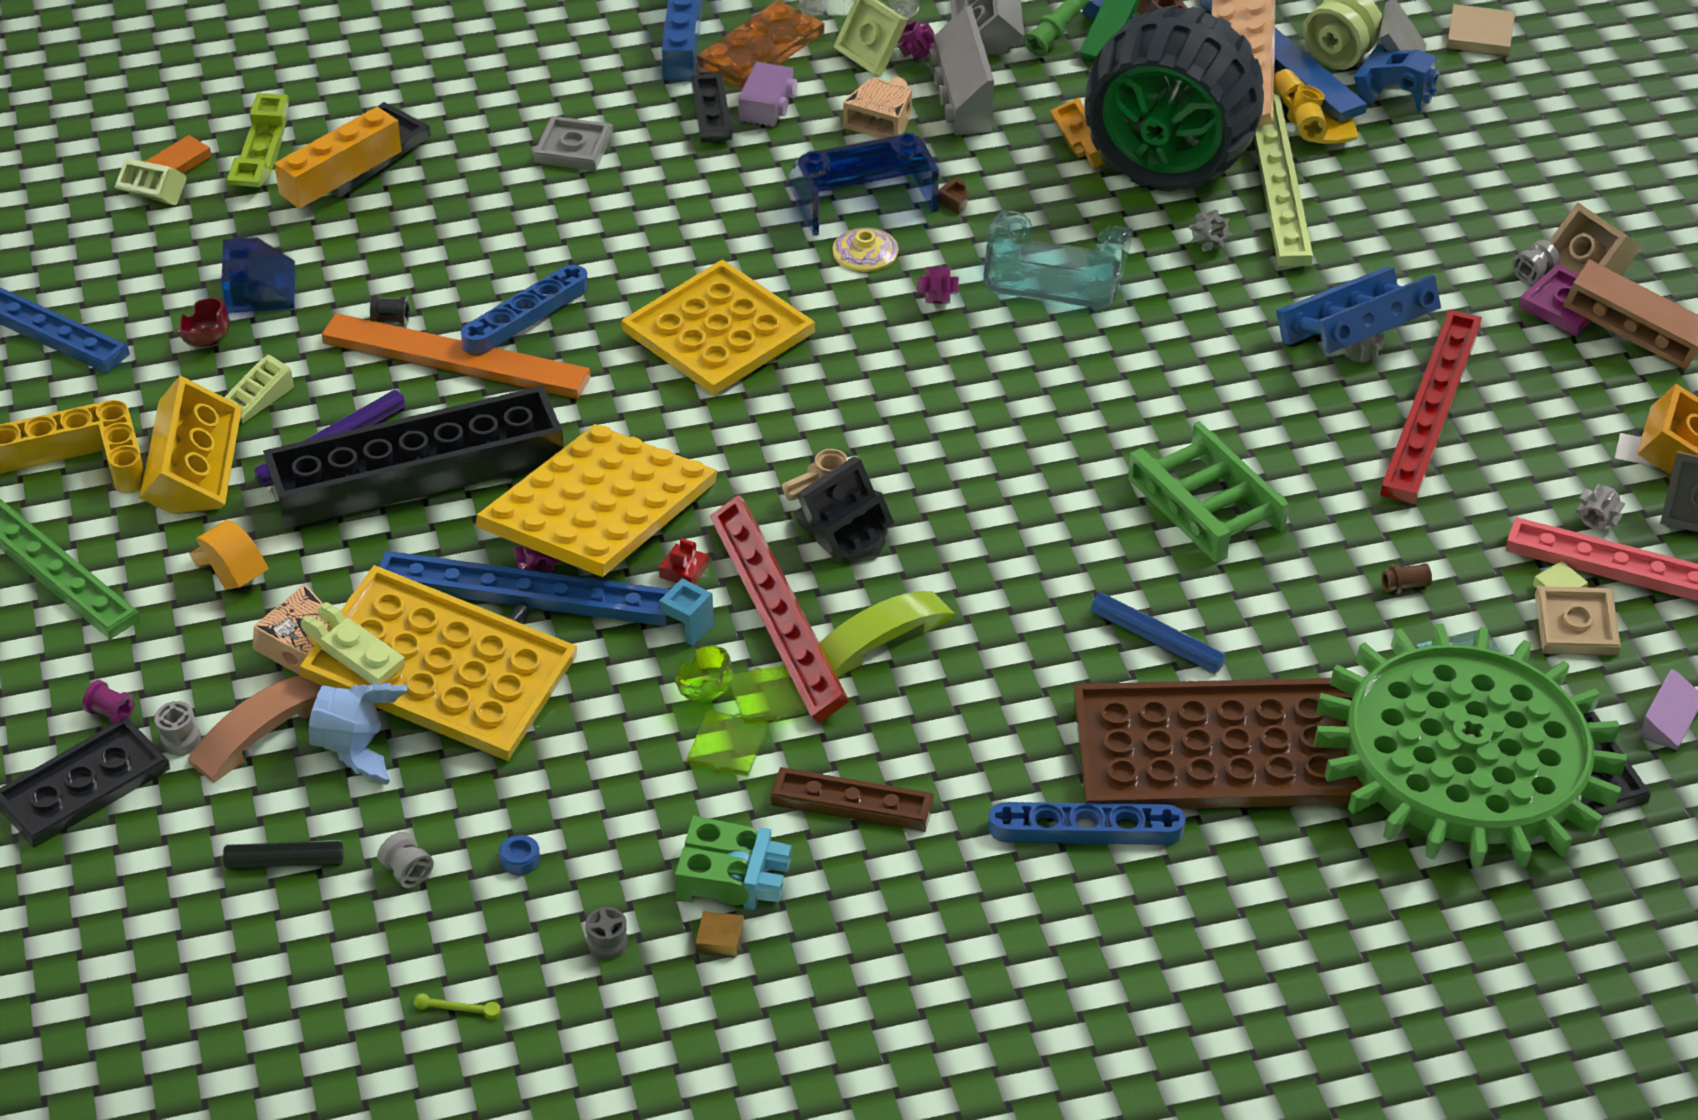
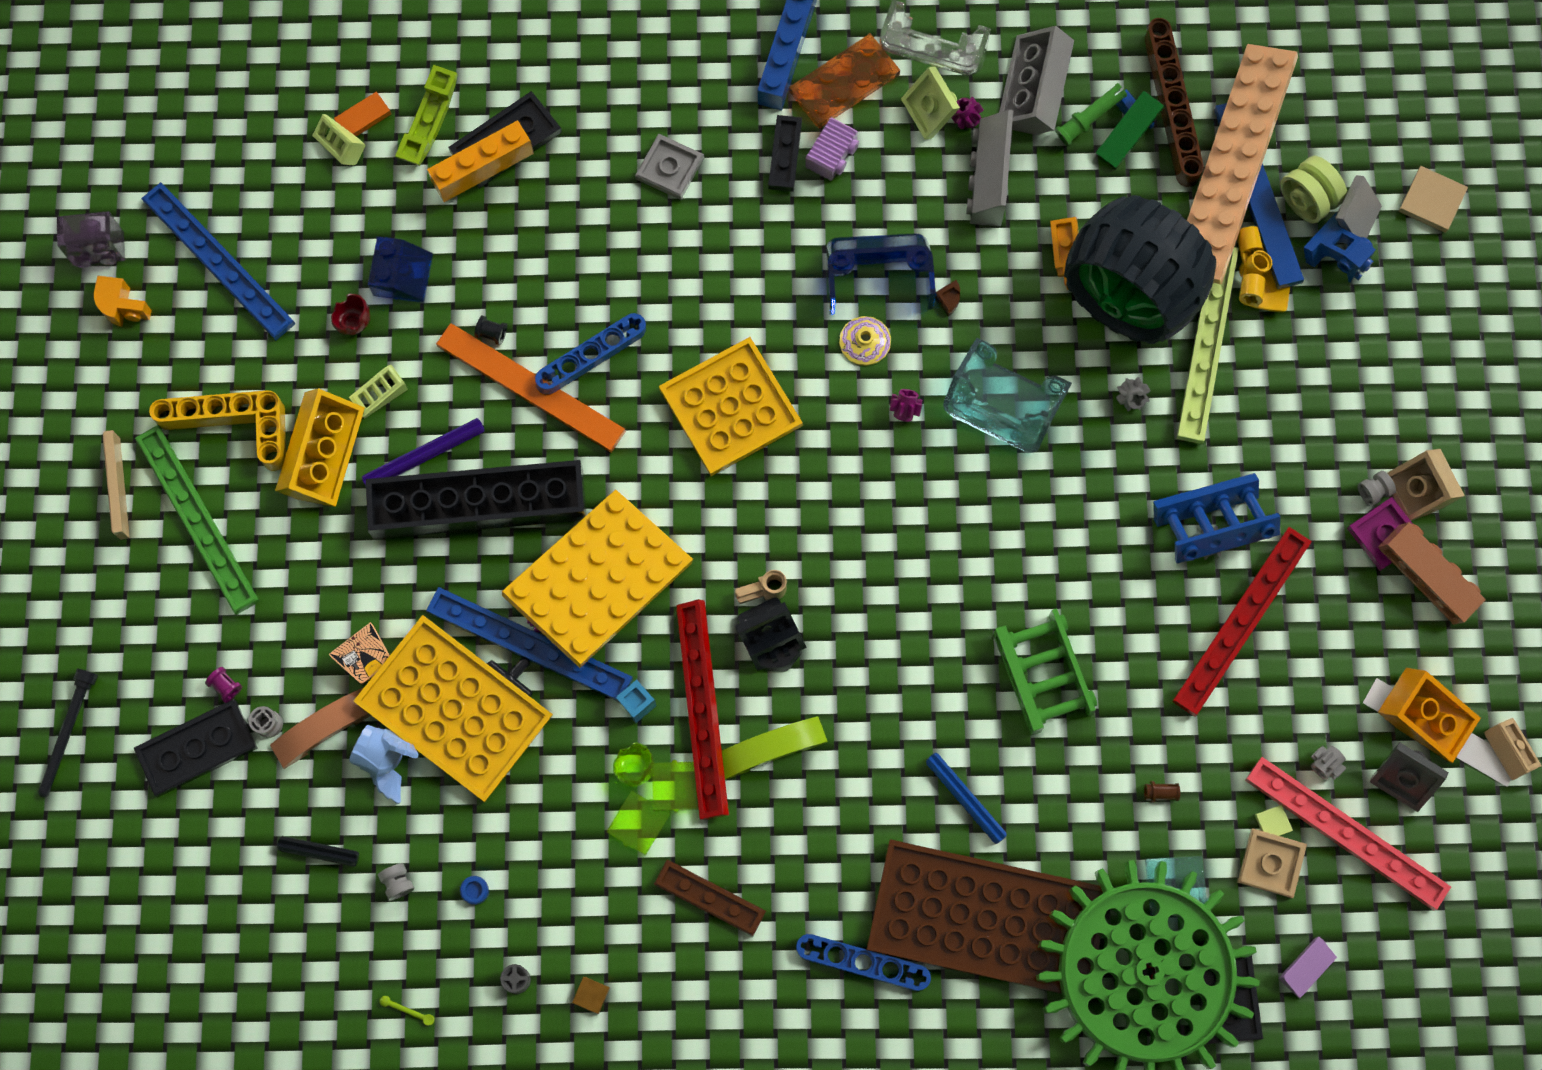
camera: 15 degrees right, 30 degrees up
light orange brick [189,520,269,590] -> none
yellowish green hinge [300,602,405,685] -> none
red tile [659,538,709,584] -> none
bright green hips [675,815,792,911] -> none
light nougat torso [843,77,912,143] -> none

